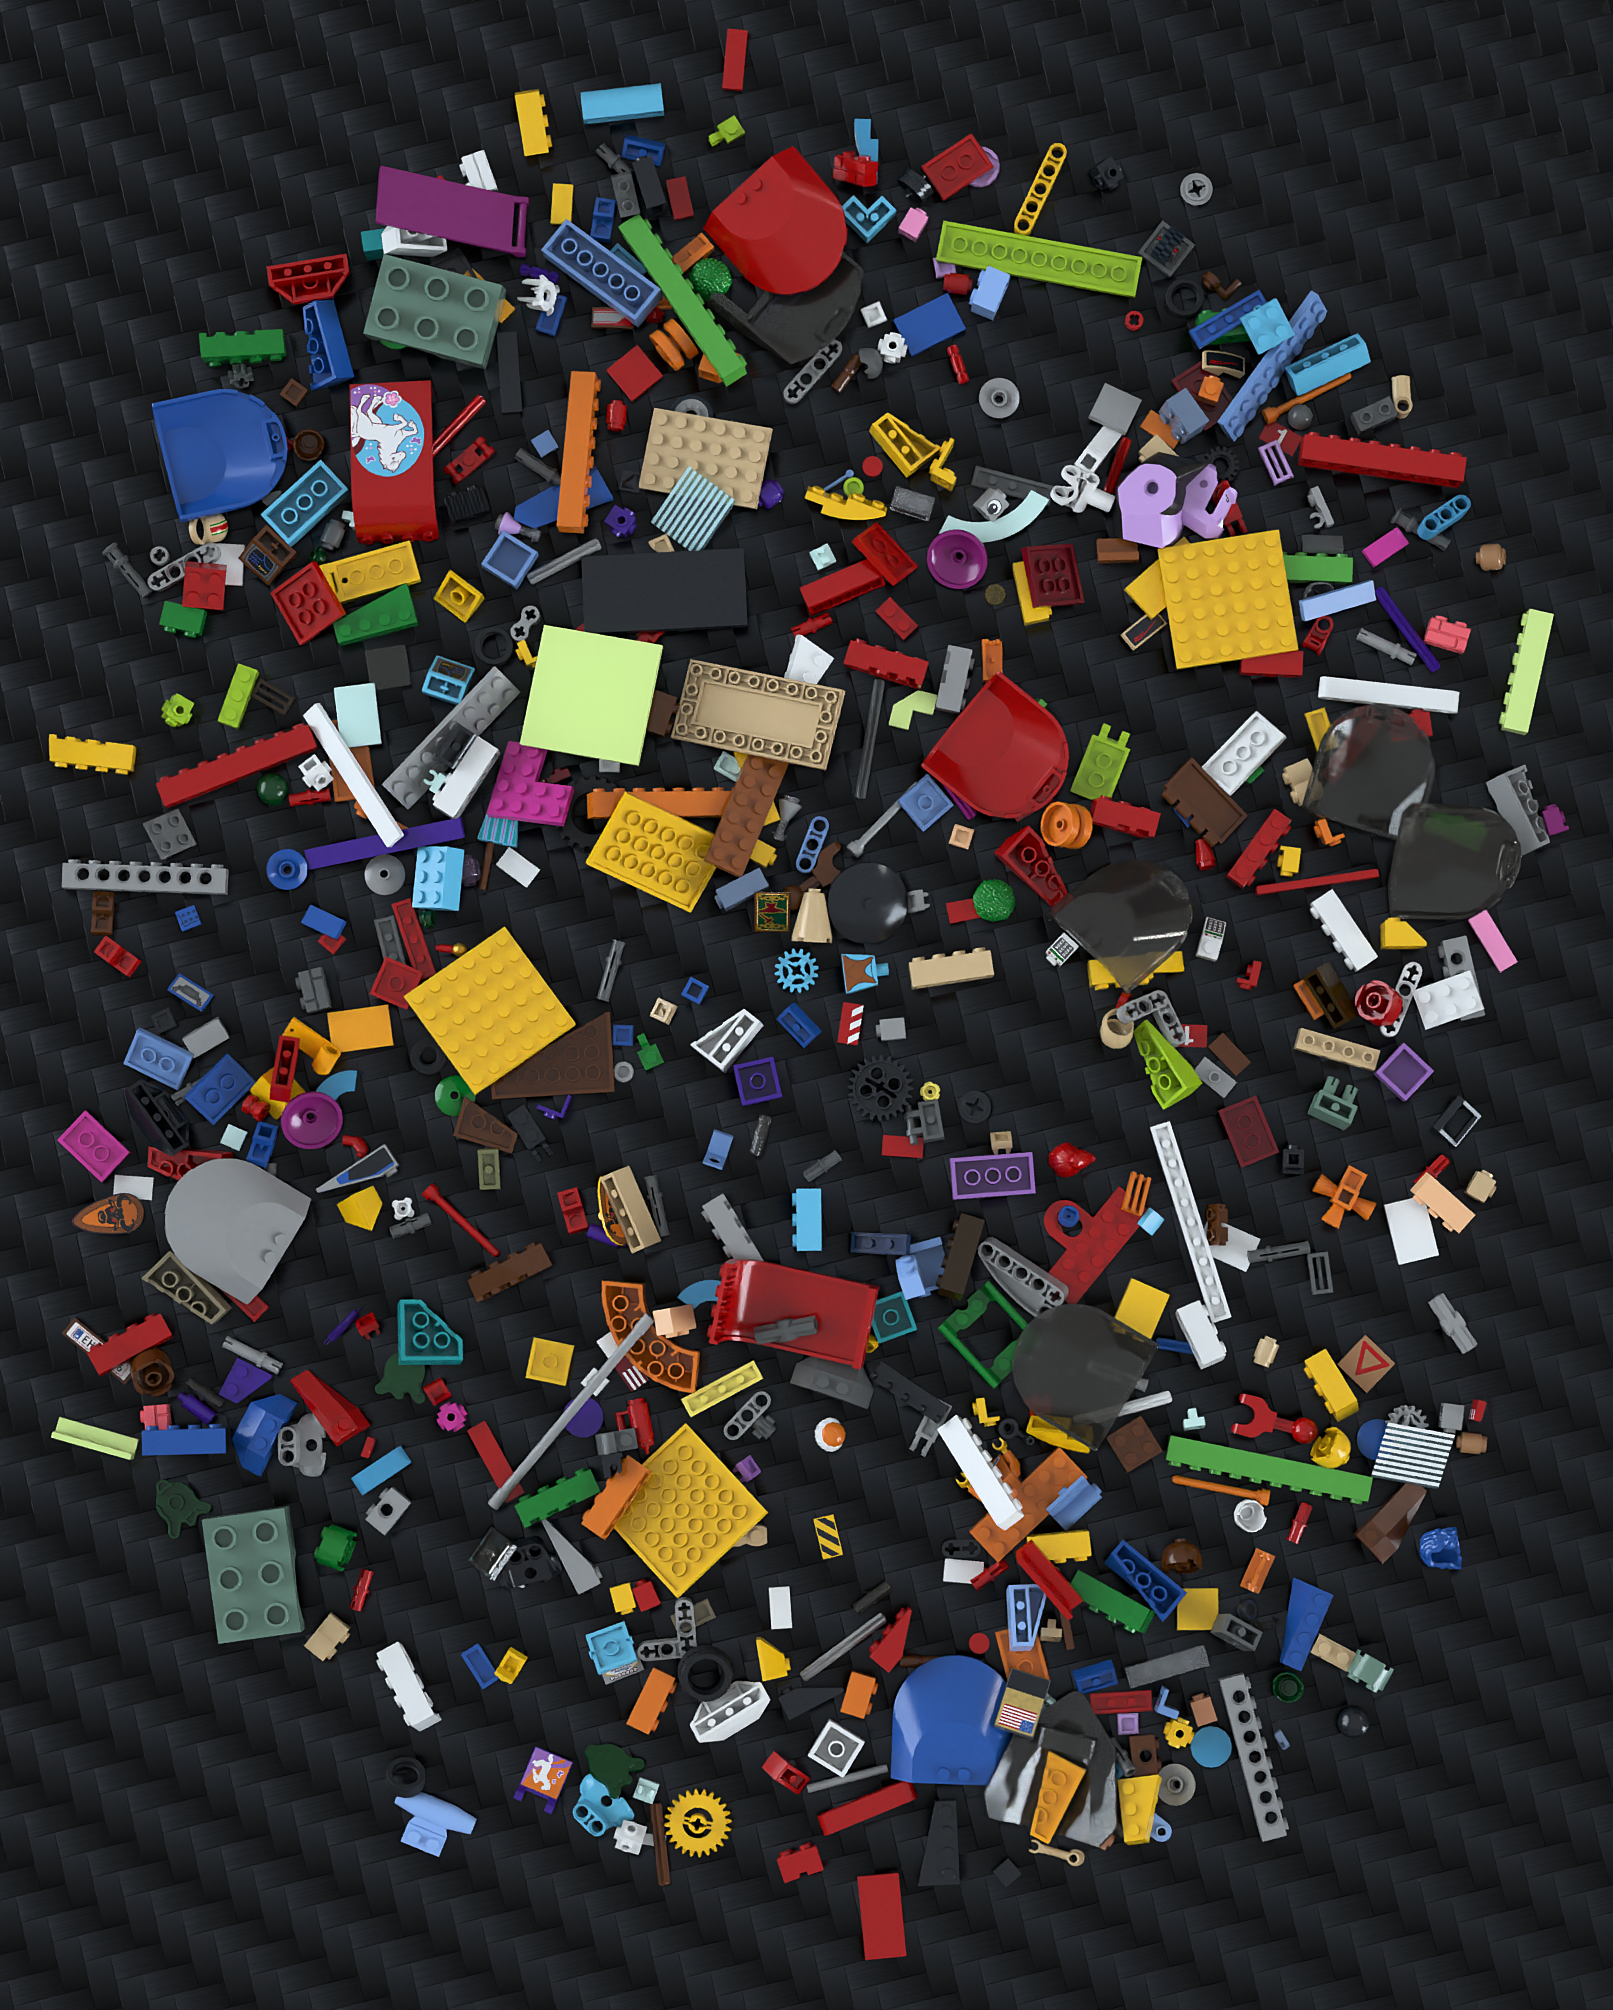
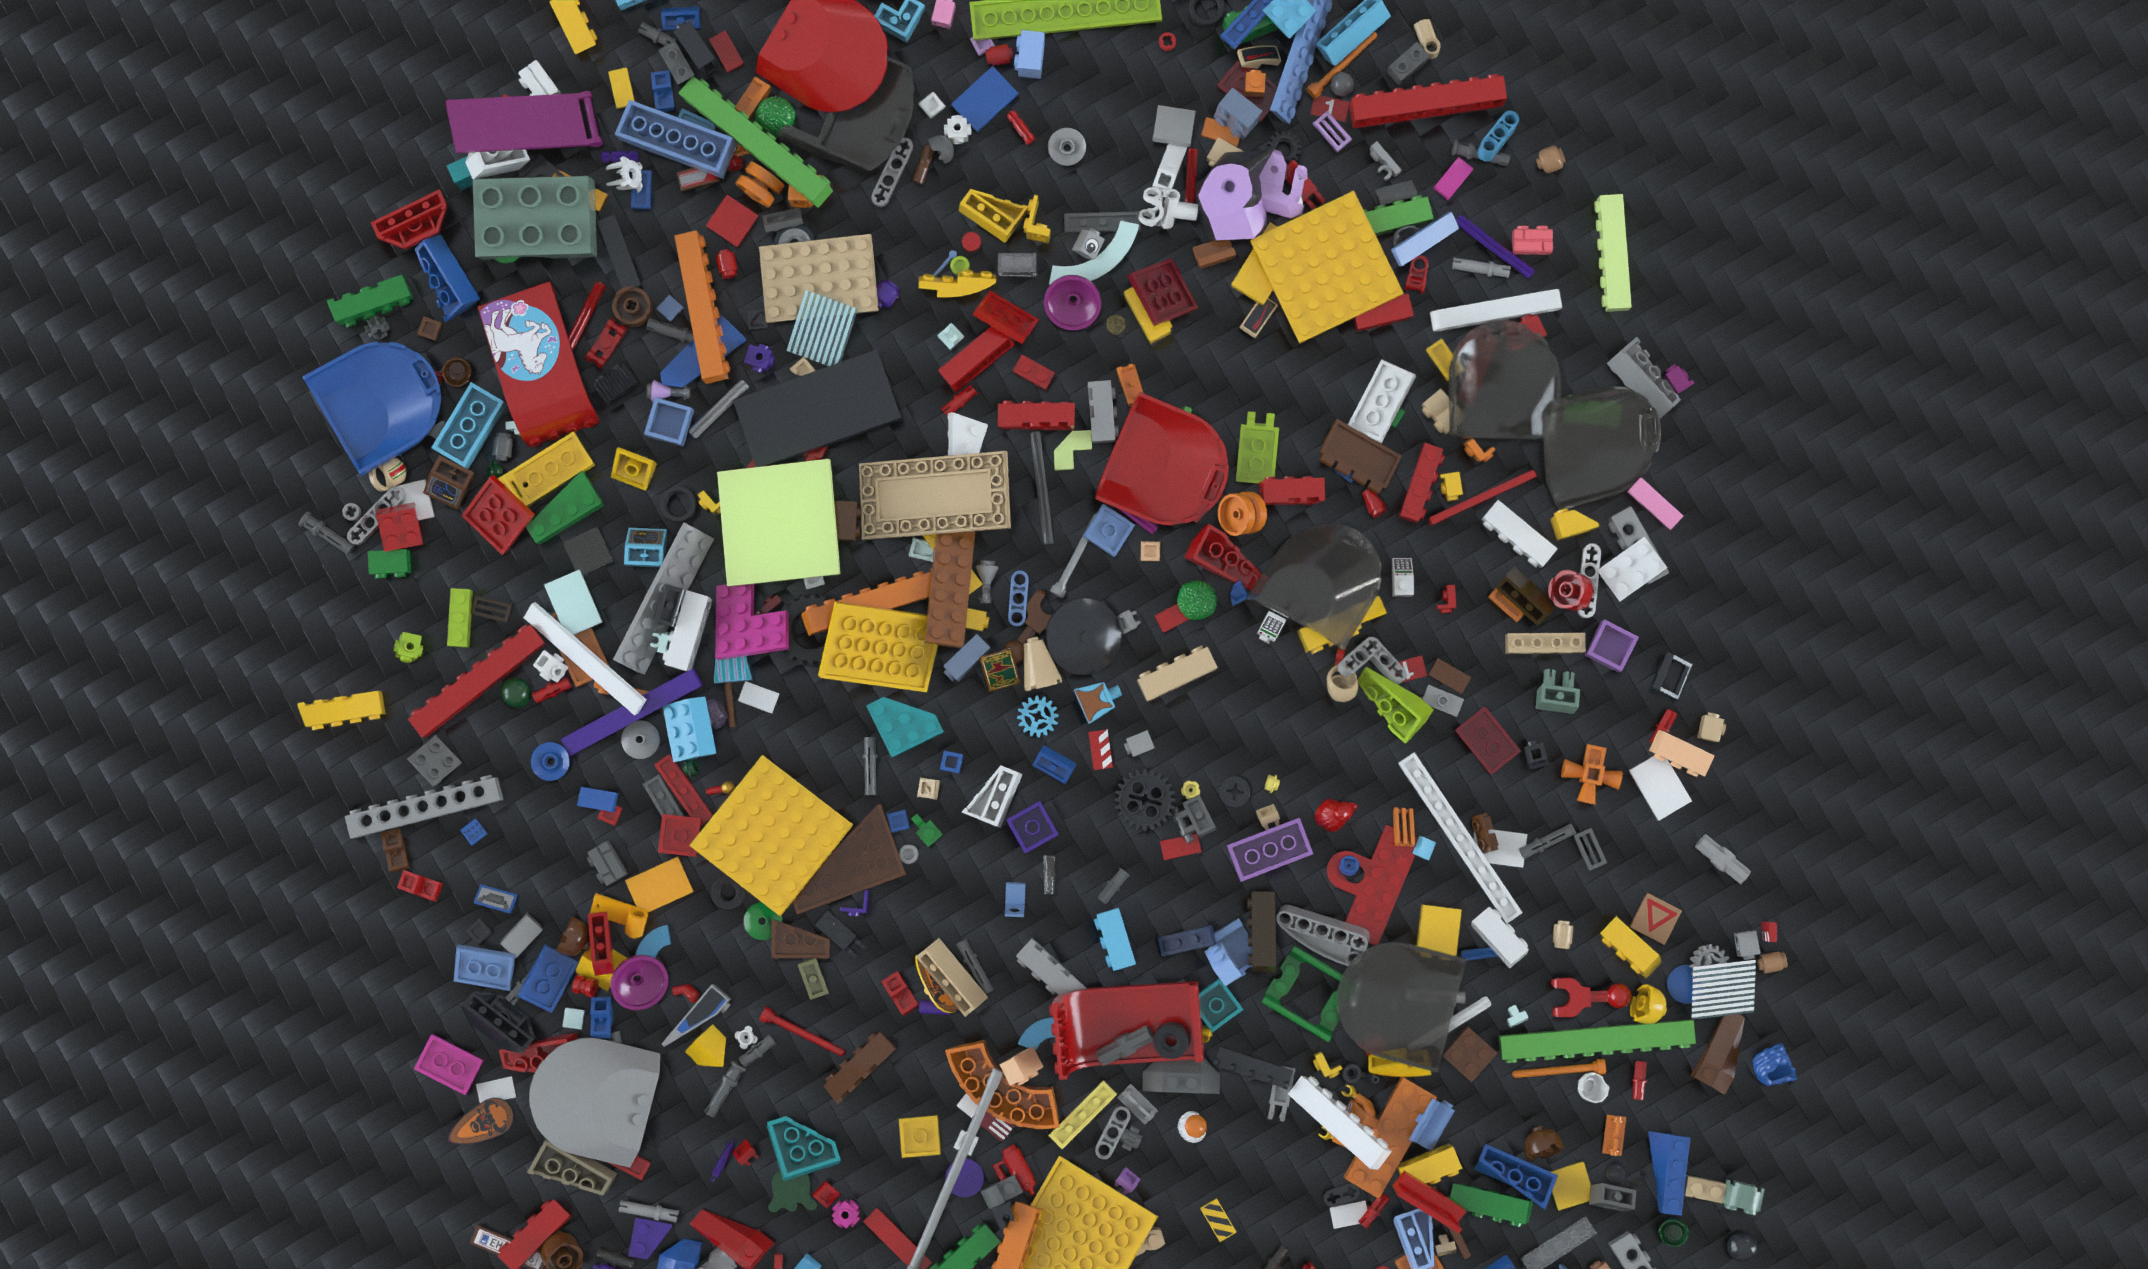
camera: 15 degrees left, 0 degrees up
light grey axle [511,606,541,643] -> none
none -> reddish brown cylinder [556,916,590,956]
none -> reddish brown brick [612,286,653,328]
none -> dark grey pin [704,1060,747,1118]
none -> dark grey plate [763,207,803,232]
none -> teal brick [866,697,944,758]
none -> light grey hinge [1117,1084,1158,1124]
none -> black tyre [1153,1022,1190,1059]
none -> blue tile [1230,580,1250,606]
none -> light yellow plate [1265,775,1280,793]

